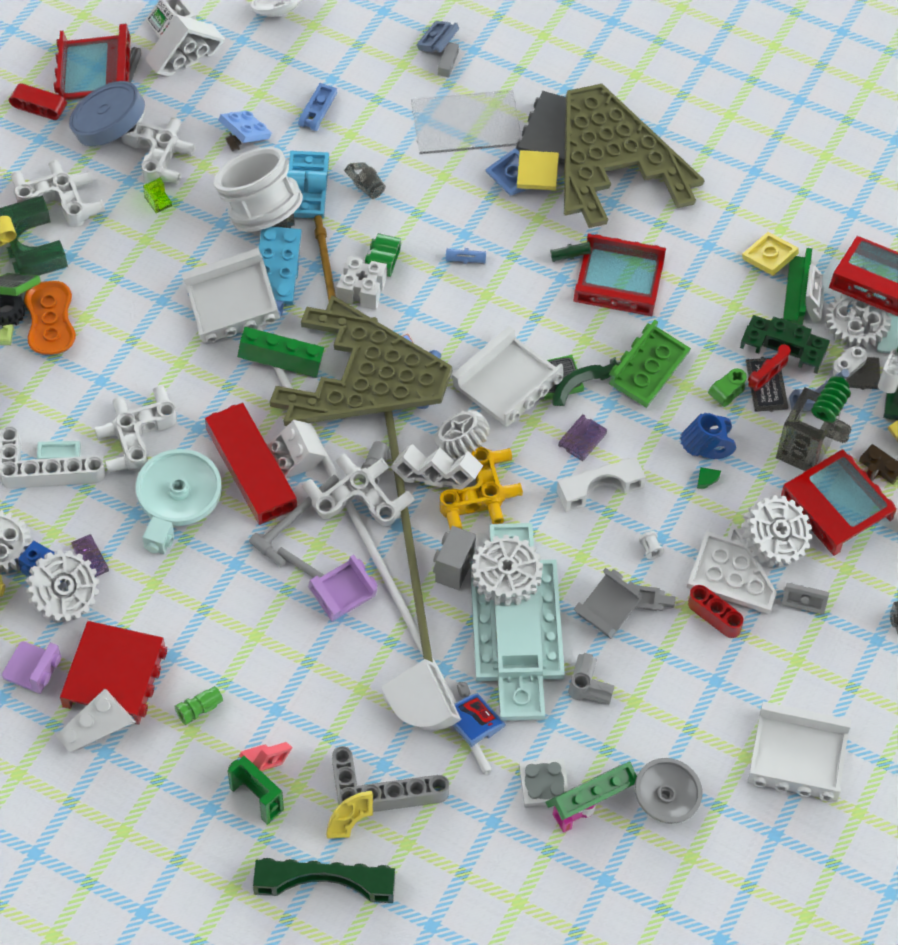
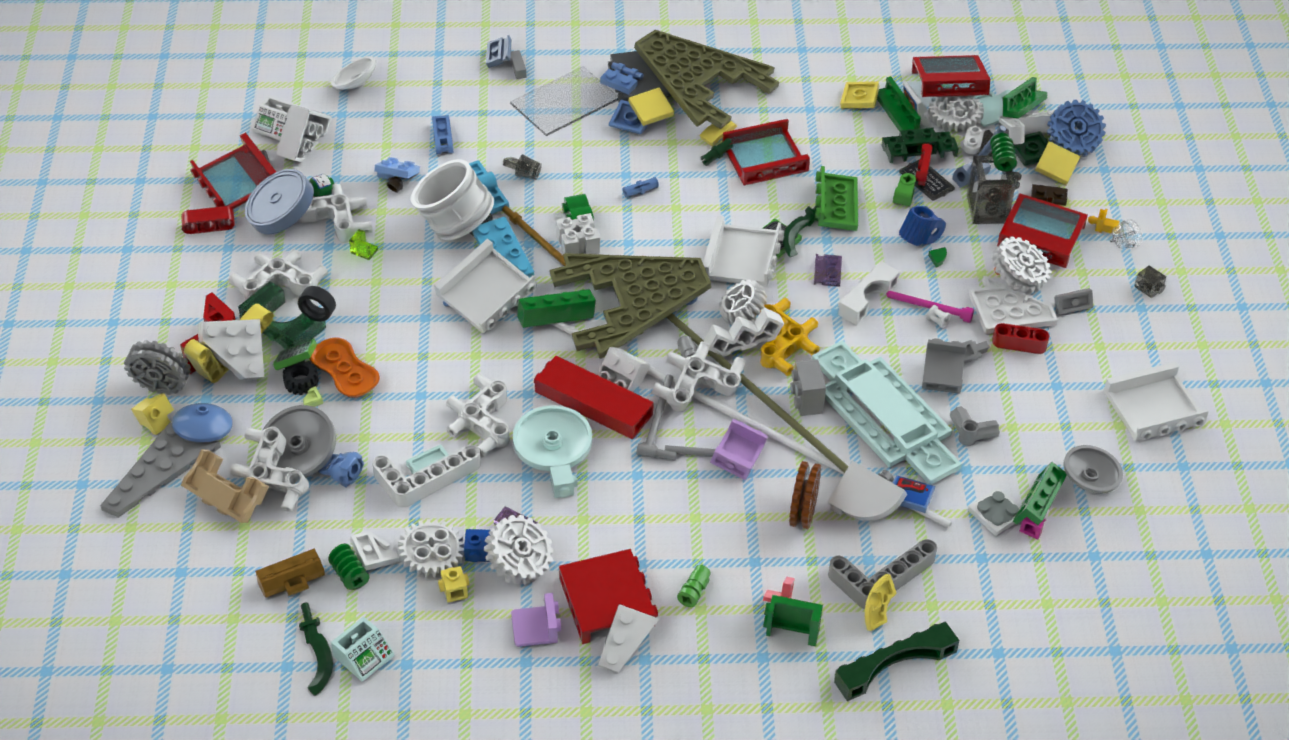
camera: 30 degrees left, 10 degrees down
white piece [471,535,543,606] -> none
none -> black tyre [297,286,336,322]
none -> head [309,174,334,198]
none -> medium blue plate [600,62,644,95]
none -> light yellow slope [699,121,737,147]
none -> dark orange piece [789,461,821,530]
none -> dark pink piece [886,291,974,323]

